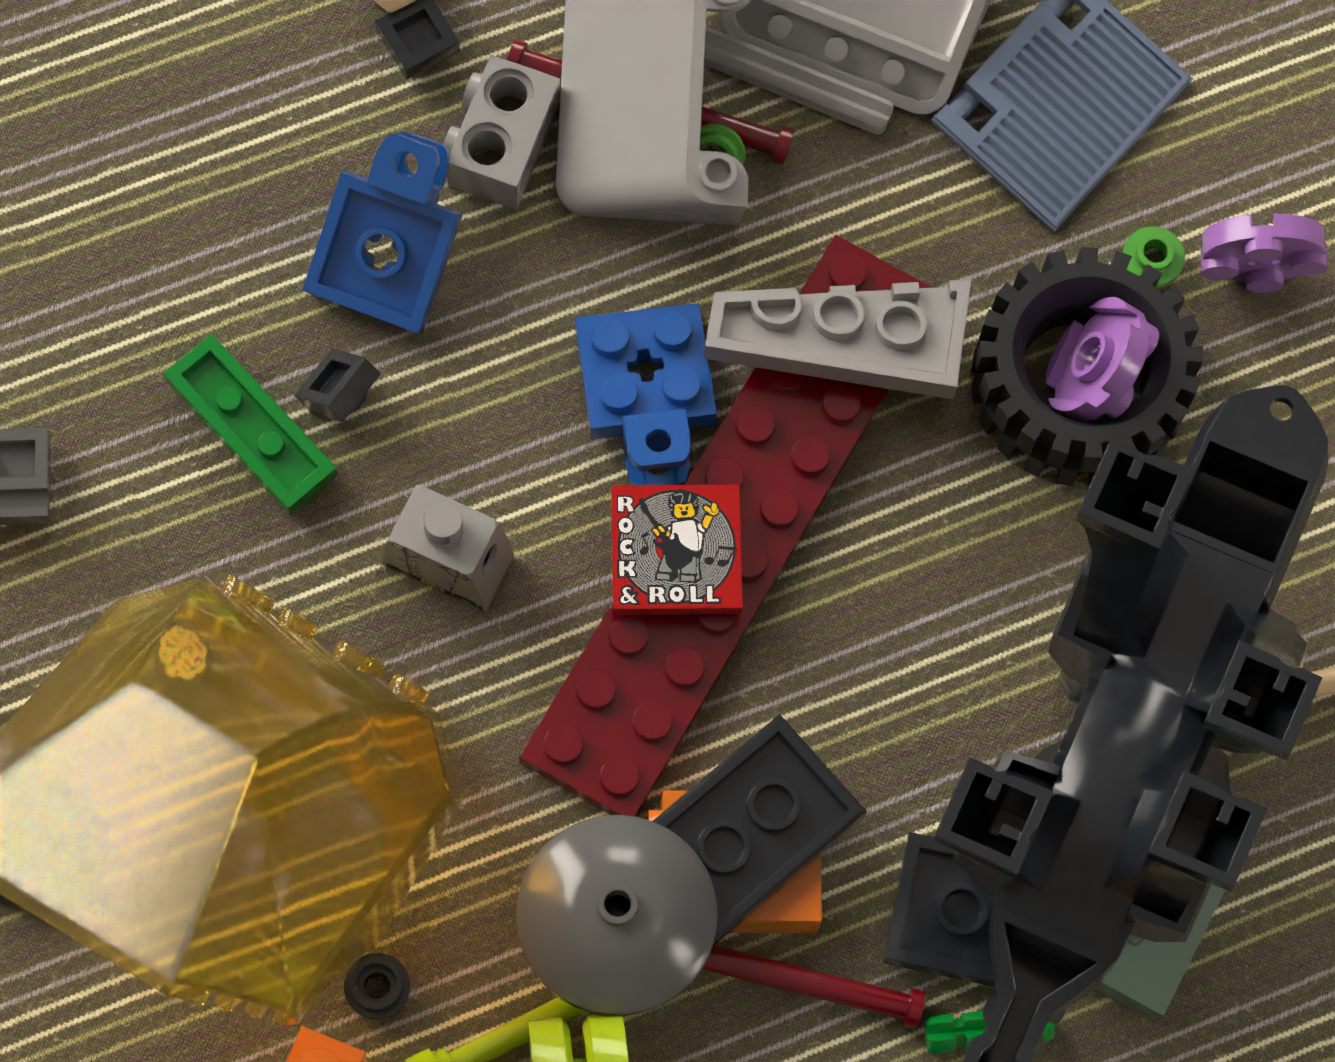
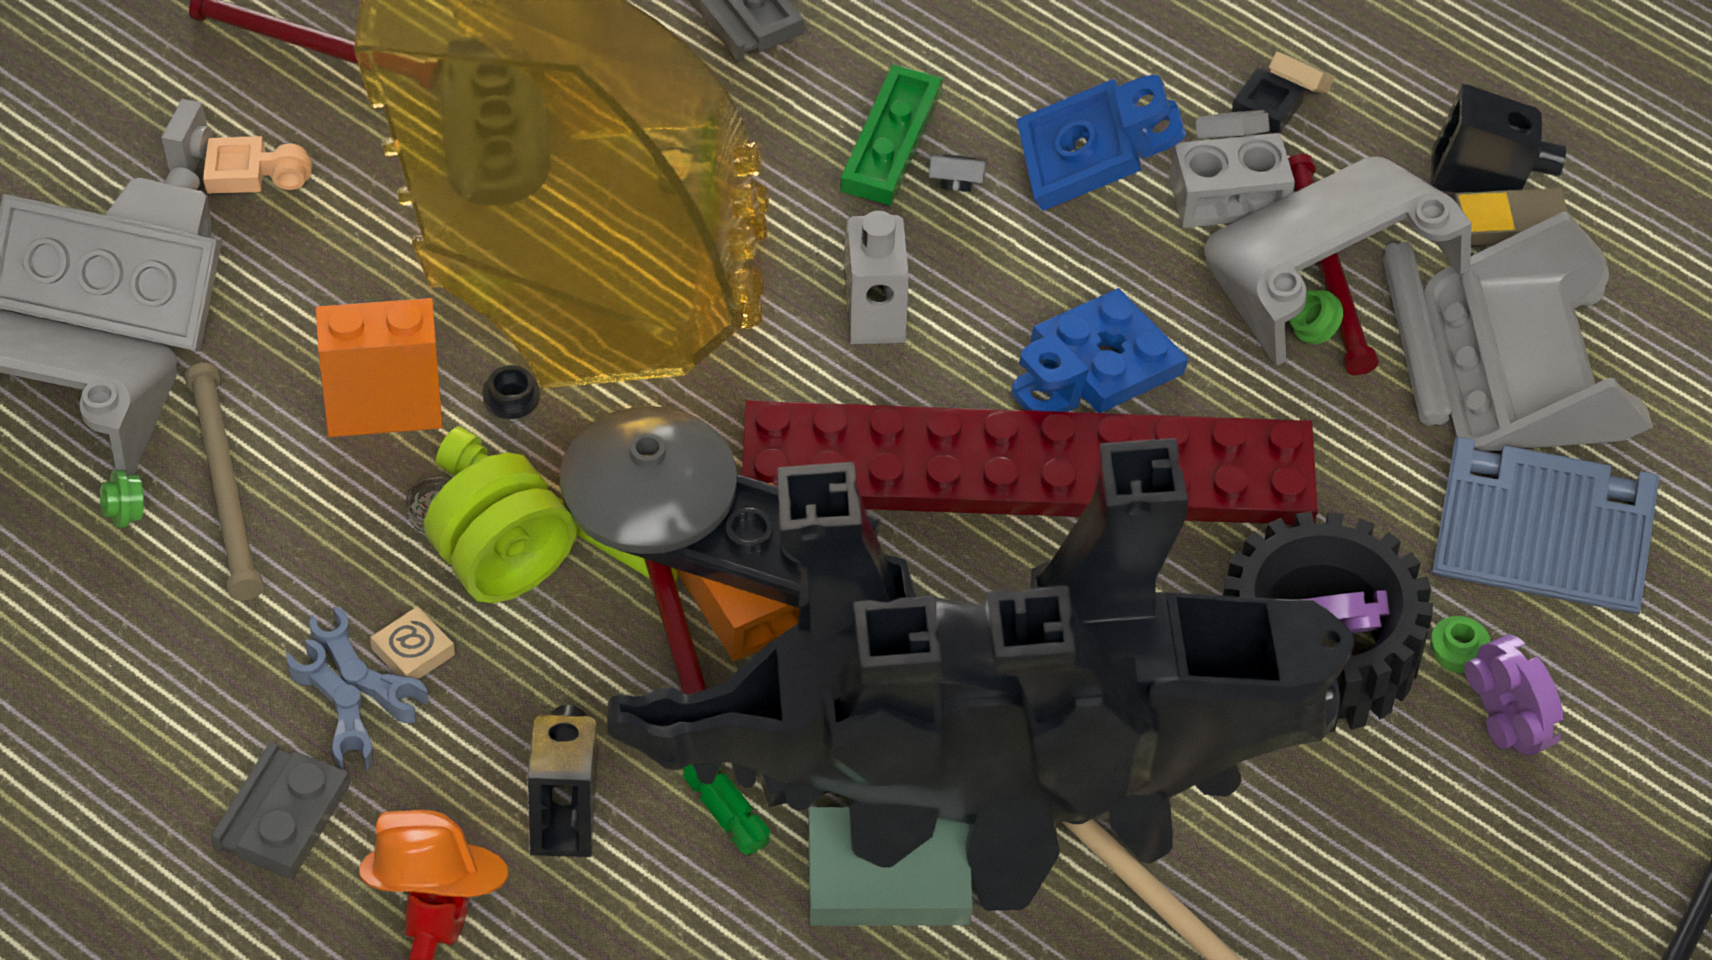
camera: 65 degrees right, 20 degrees down
tile [611,484,743,615] -> none
light grey wing [703,279,972,399] -> none
none -> light grey tile [1195,110,1270,139]

